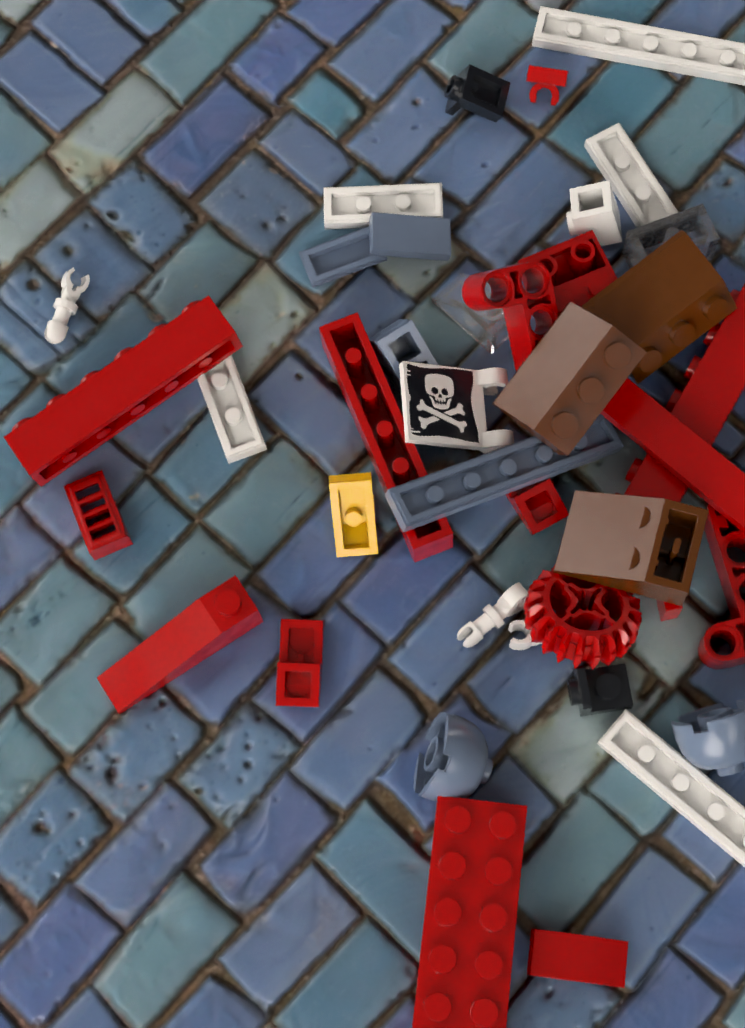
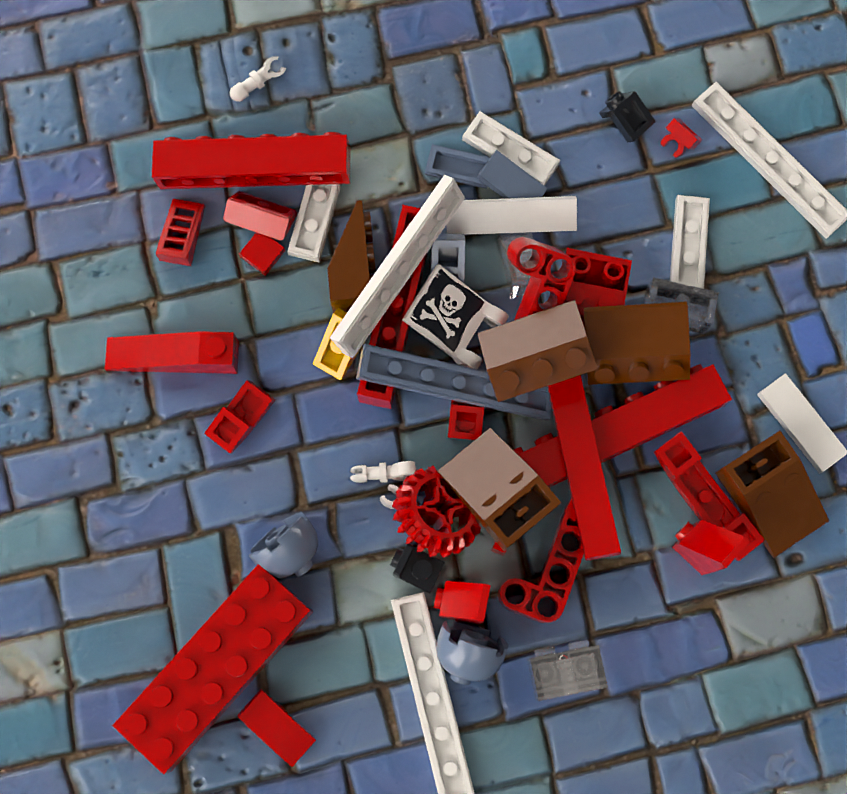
camera: 25 degrees right, 5 degrees up
white brick [566,180,622,246] -> none
none -> slope [223,191,298,240]
none -> red tile [239,232,285,276]
none -> reddish brown slope [327,200,376,313]
none -> white tile [330,175,465,359]
none -> red slope [433,581,491,625]
none -> white tile [447,196,577,235]

